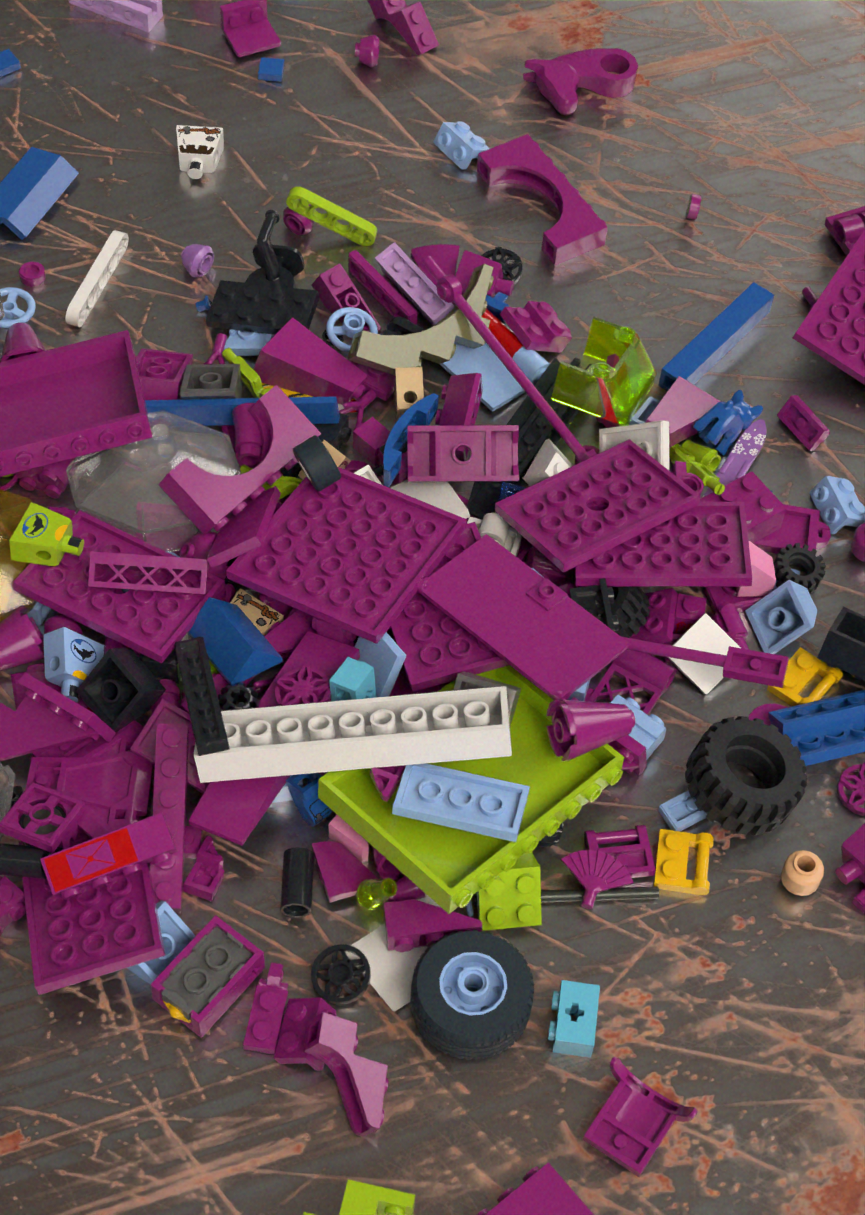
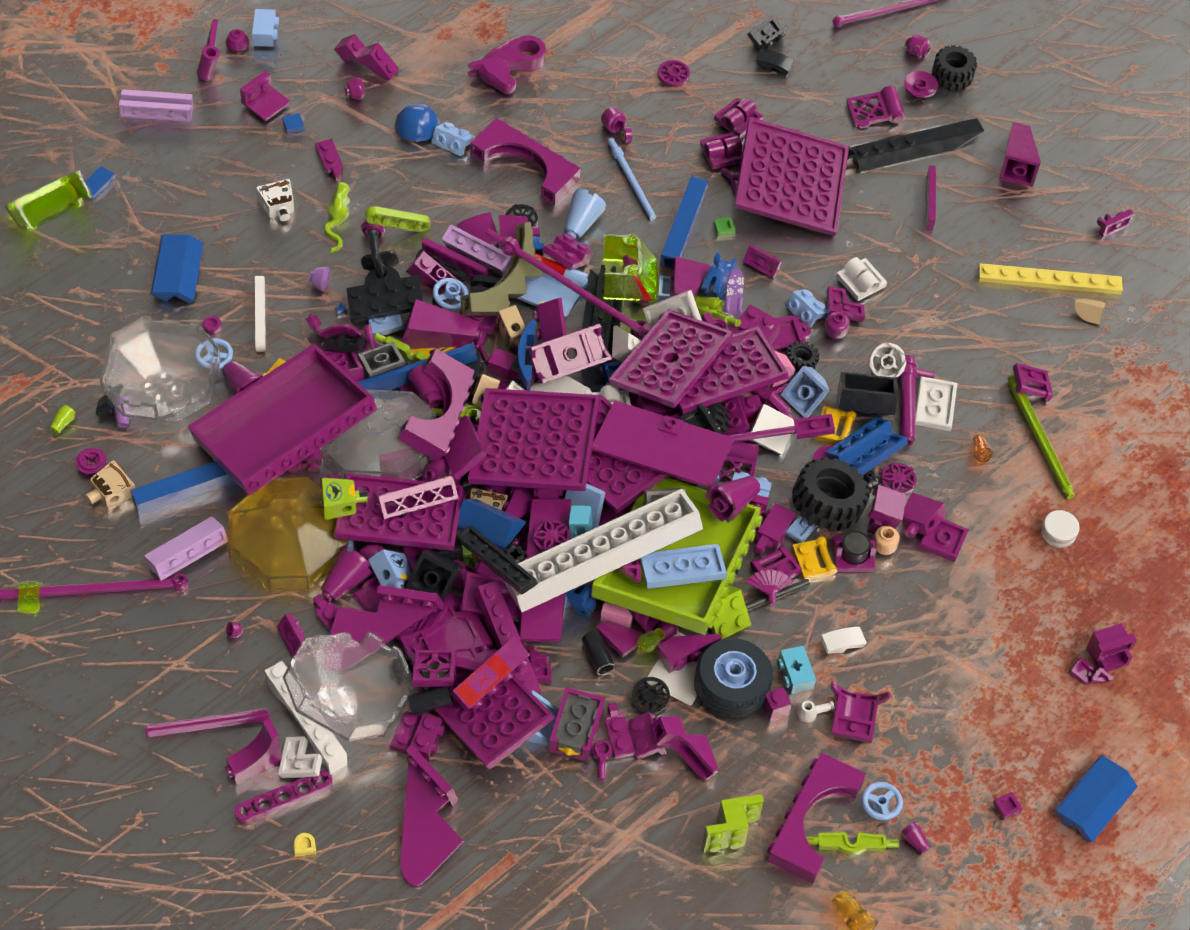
camera: 25 degrees left, 0 degrees up
black wheel [293,435,341,492] -> none
none -> magenta plant [306,314,367,345]
none -> magenta hinge [315,139,343,181]
none -> black slope [321,333,365,352]
none -> lime animal [324,182,350,254]
none -> blue cylinder [395,104,440,142]
none -> black pin [416,249,468,283]
none -> light blue cone [564,189,606,239]
none -> magenta plate [592,740,613,781]
none -> magenta head [601,107,627,133]
none -> light blue bar [607,138,656,220]
none -> magenta wheel [658,60,690,87]
none -> magenta plate [700,132,743,170]
none -> bright green tile [713,217,736,237]
none -> magenta hinge [755,503,796,555]
none -> magenta brick [763,687,791,722]
none -> white bar [796,701,835,723]
none -> white slope [820,627,867,654]
none -> piece [832,531,876,572]
none -> black plant [863,471,880,493]
none -> plate [867,485,907,534]

